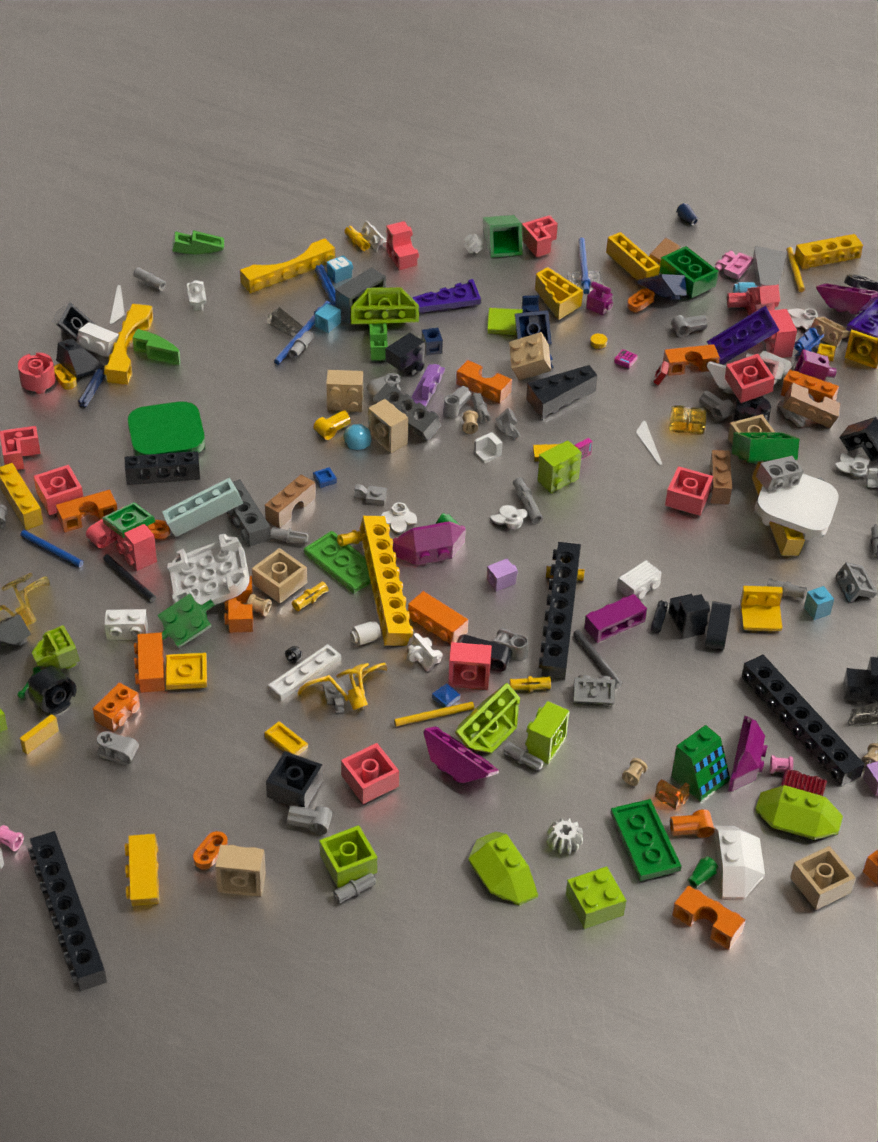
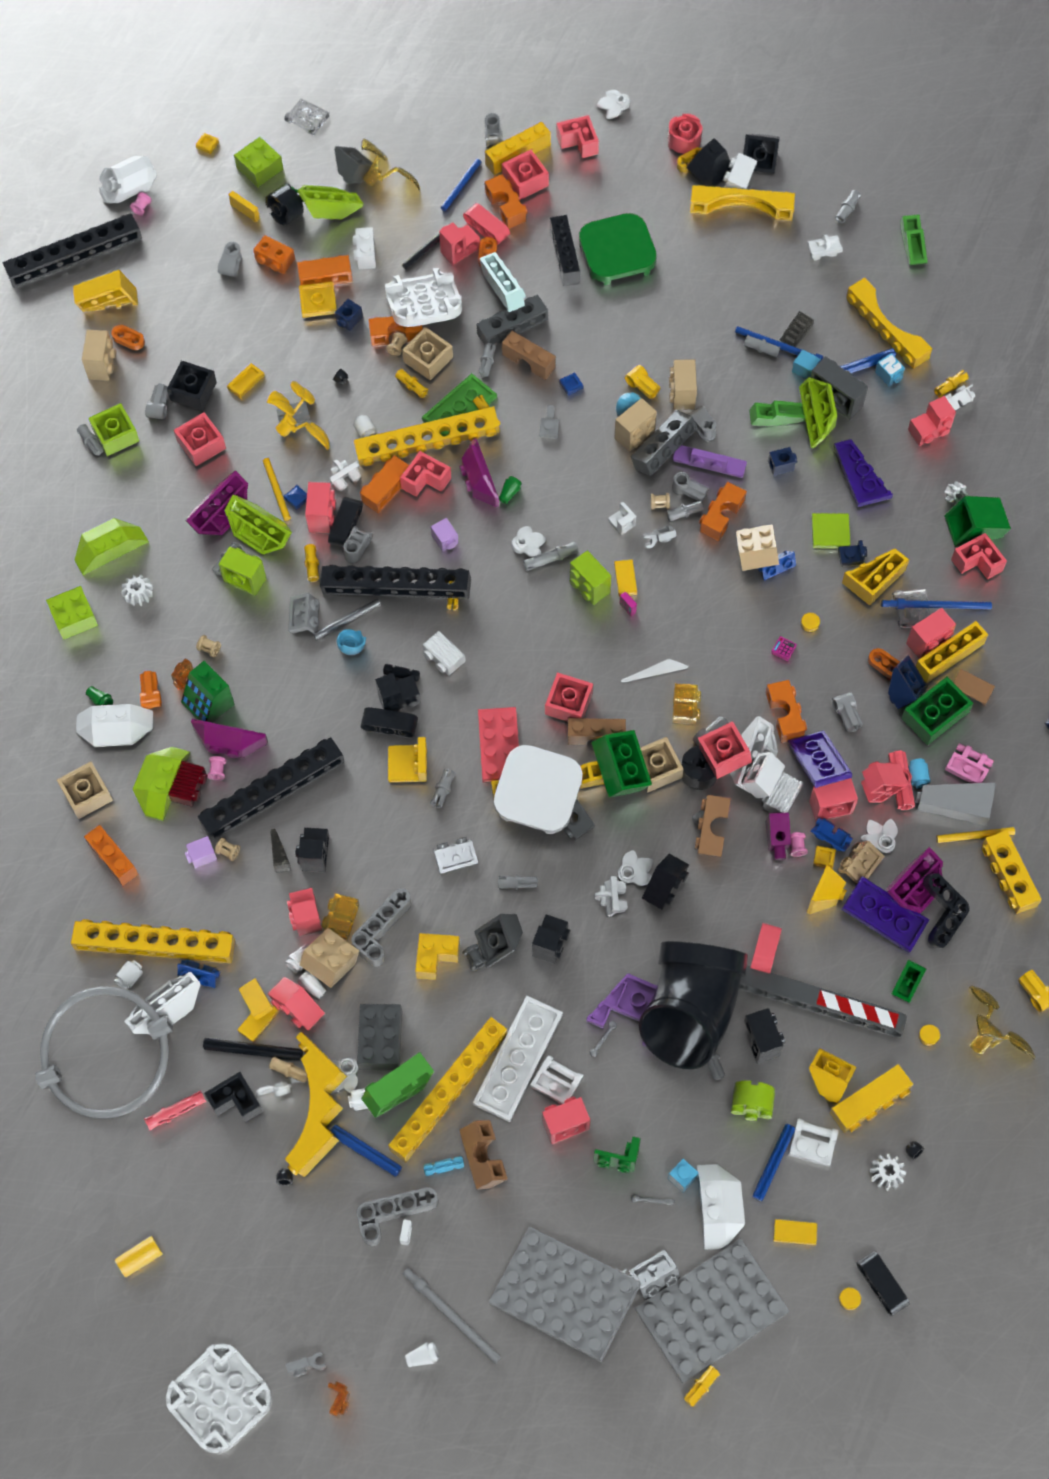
camera: 90 degrees right, 20 degrees up
dark blue axle [78,369,106,408] -> none
green plate [102,502,155,538] -> none
white sticker [110,285,125,324] -> none
bright green slope [132,329,181,365] -> none
green plate [157,593,215,649] -> none
white tile [268,644,341,701] -> none
white plate [381,502,417,533] -> none
black brick [385,332,425,376] -> none
dark blue slope [514,310,552,345] -> none
black wedge [526,365,597,420] -> none
magenta brick [584,594,647,643] -> none
magenta brick [586,281,614,315] -> none
green plate [610,799,682,881] -> none
tile [653,361,669,385] -> none
orange arch [672,885,746,950] -> none
light grey brick [756,456,804,492] -> none
orange arch [781,370,839,403] -> none
medium azure brick [804,586,834,620] -> none
none -> dark blue brick [335,299,363,331]
none -> medium azure hair [336,629,366,655]
none -> coral brick [400,451,451,497]
none -> coral plate [478,707,519,782]
none -> coral brick [906,608,956,659]

